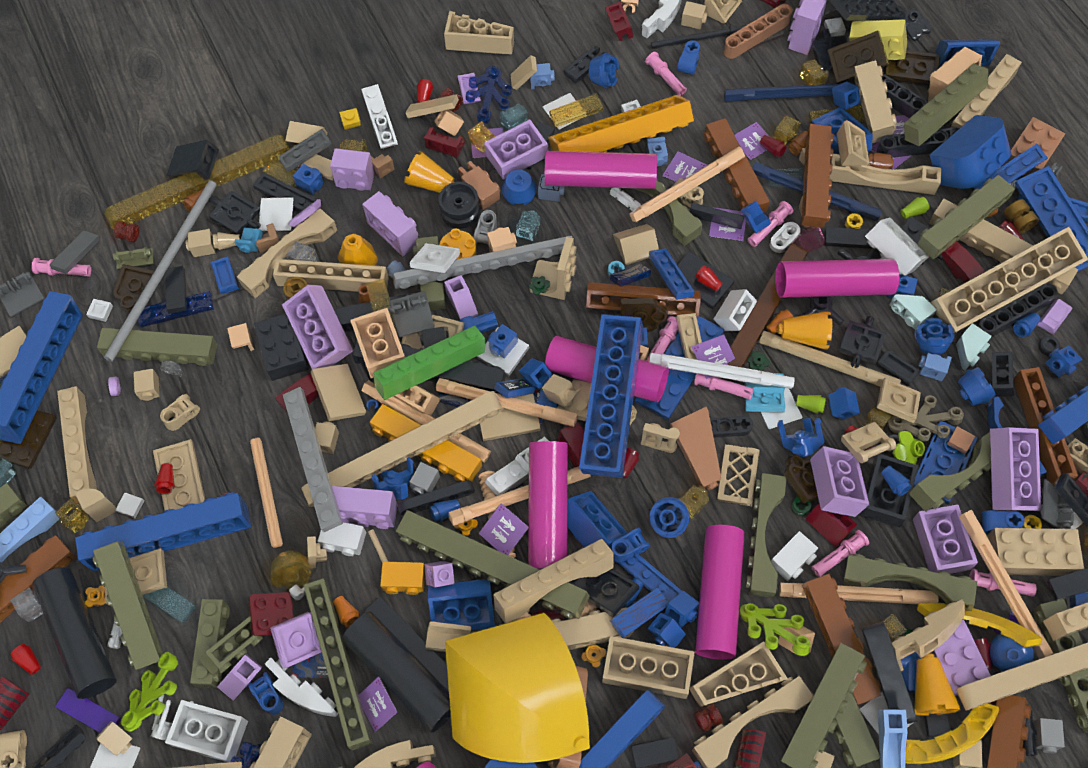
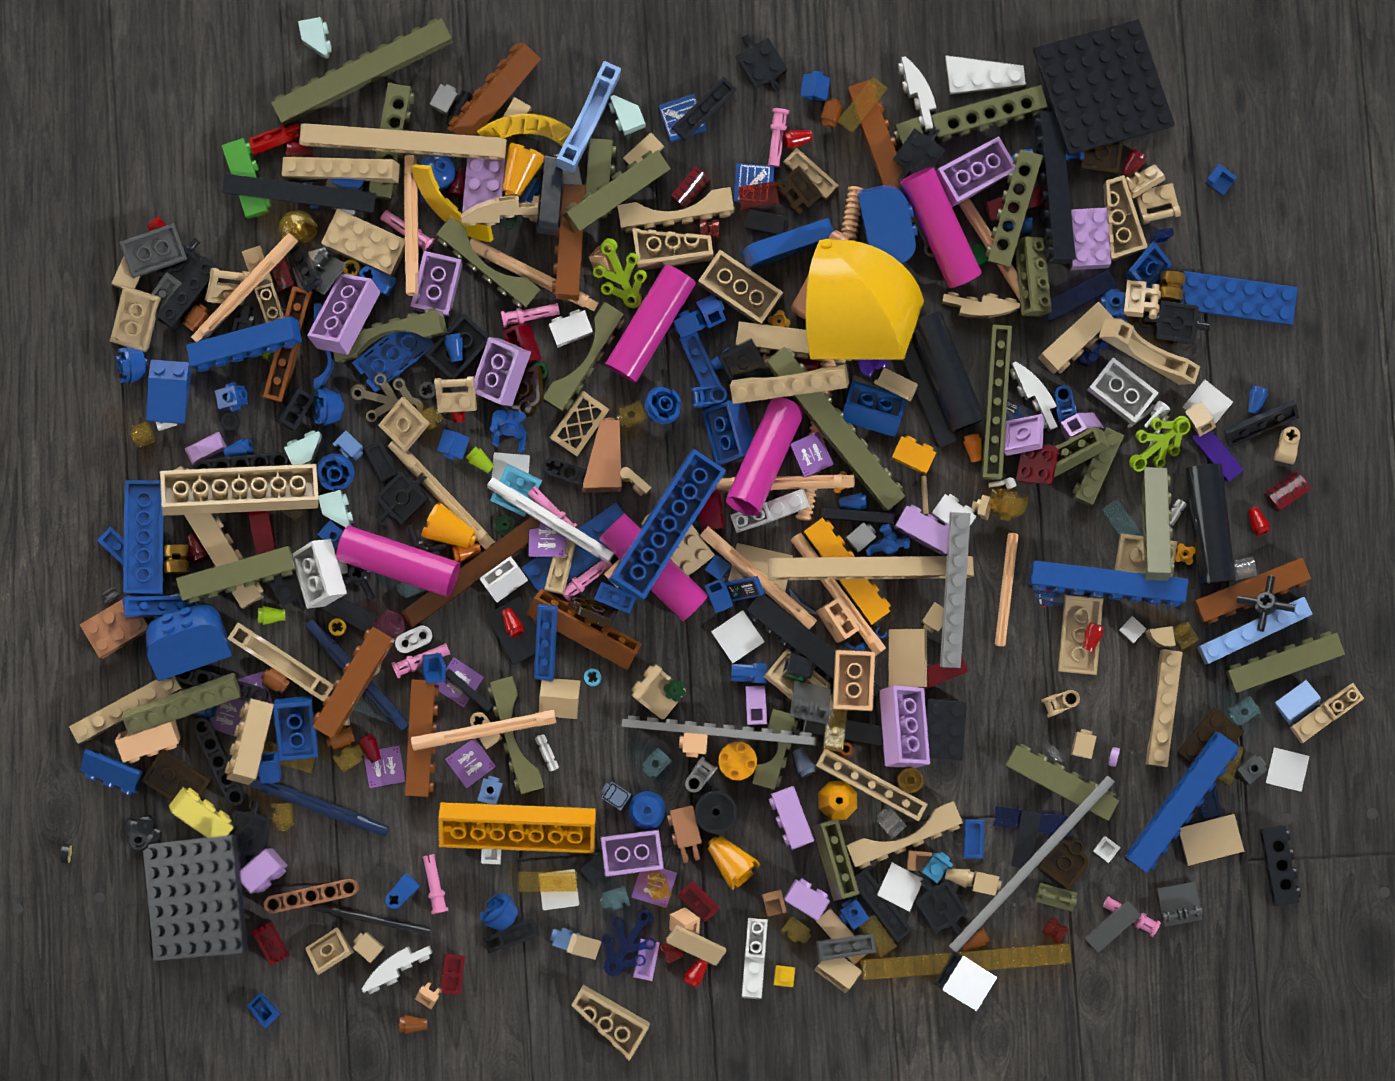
camera: 160 degrees left, 20 degrees up
light nougat panel [227,323,254,351] -> none
lavender tile [288,199,321,227] -> none
medium lavender sticker [359,677,397,732] -> none
bright green brick [373,325,485,400] -> none
white tile [410,243,460,273] -> none
lavender brick [424,561,454,587] -> none
blue brick [488,324,518,359] -> none
tan brick [542,374,577,407] -> none
dark pink piece [545,151,657,189] -> none
clear blue tile [610,264,651,286] -> none
blue tile [610,587,669,638] -> none
dark red cone [623,448,640,478] -> none
dark brown plate [828,31,889,84] -> none
tan slope [837,120,869,166] -> none
clear yellow brick [883,613,907,643] -> none
lime plate [893,431,925,465] -> none
nougat tile [947,426,975,454] -> none
none -> olive brick [812,819,859,901]

